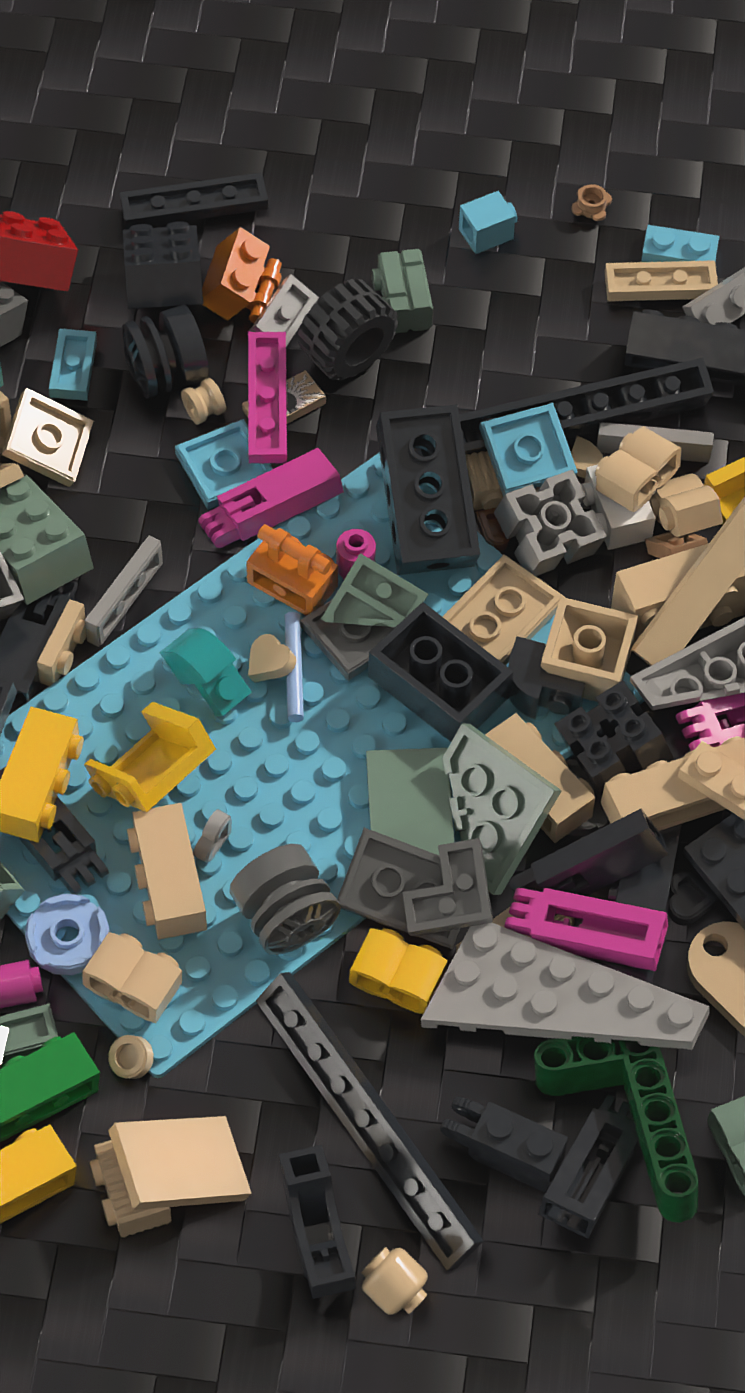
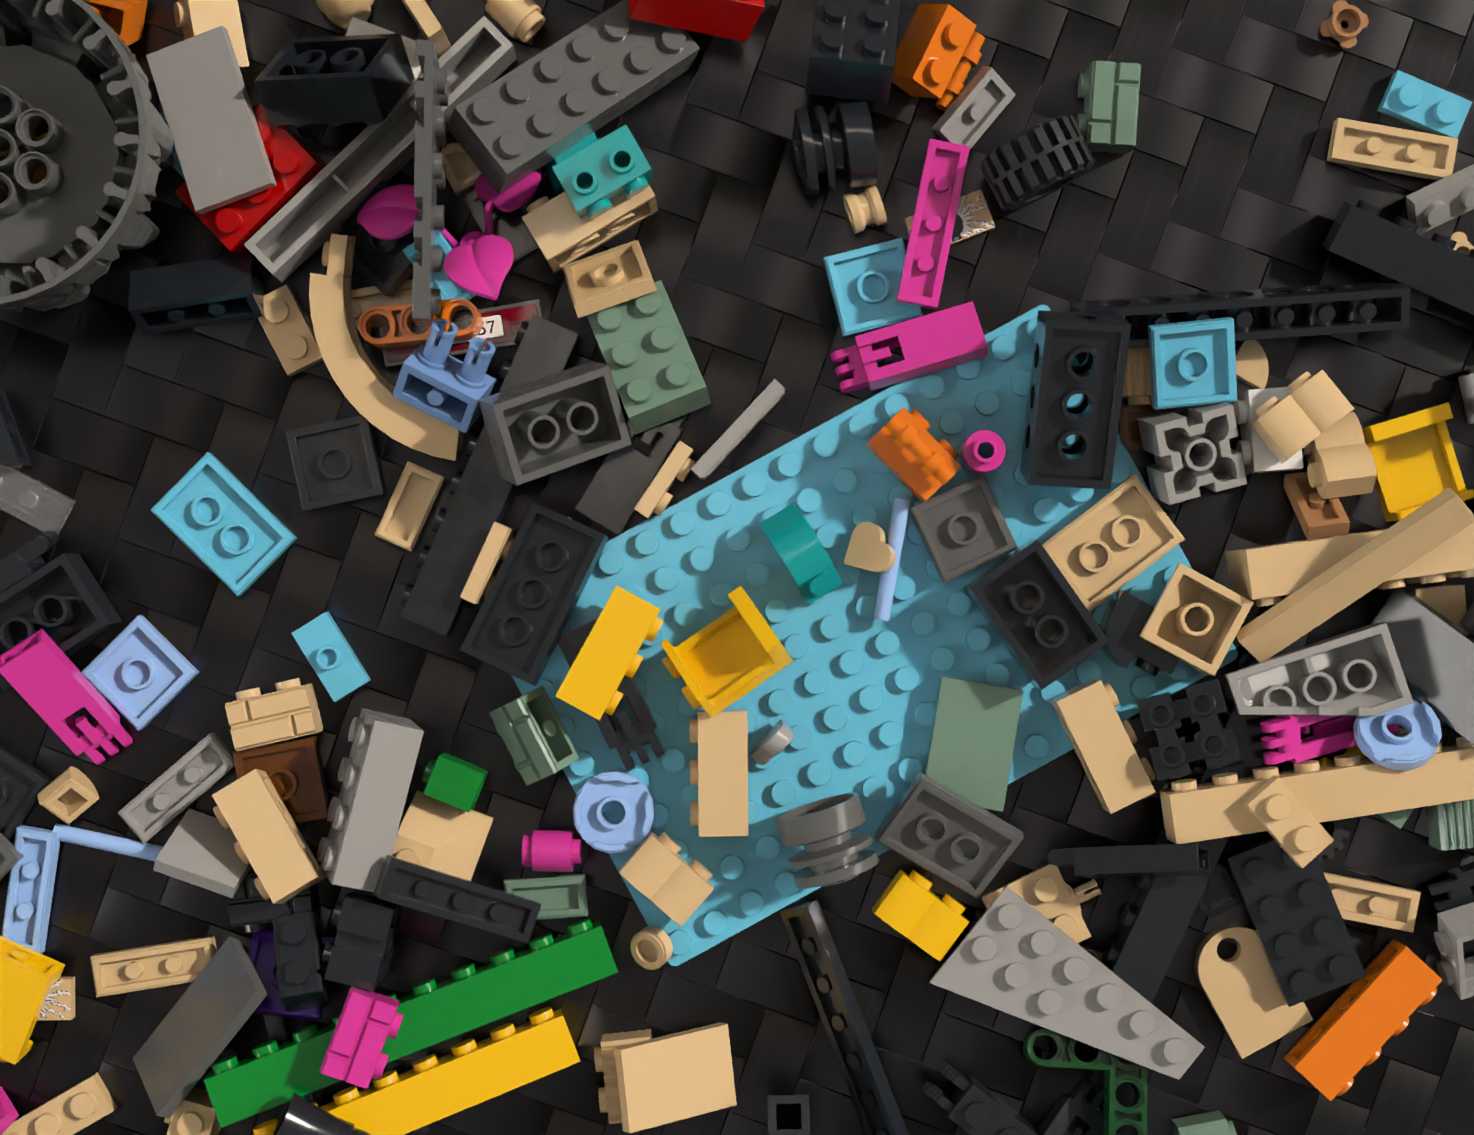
camera: 10 degrees right, 30 degrees up
tile [2,388,93,487] -> none
medium azure plate [49,329,97,400] -> none
sand green wing [321,553,428,627] -> none
dark grey plate [403,838,493,936] -> none
sand green plate [442,723,562,895] -> none
medium azure brick [458,191,518,254] -> none
dark pink hinge [504,888,668,971] -> none
light grey tile [596,422,714,463] -> none

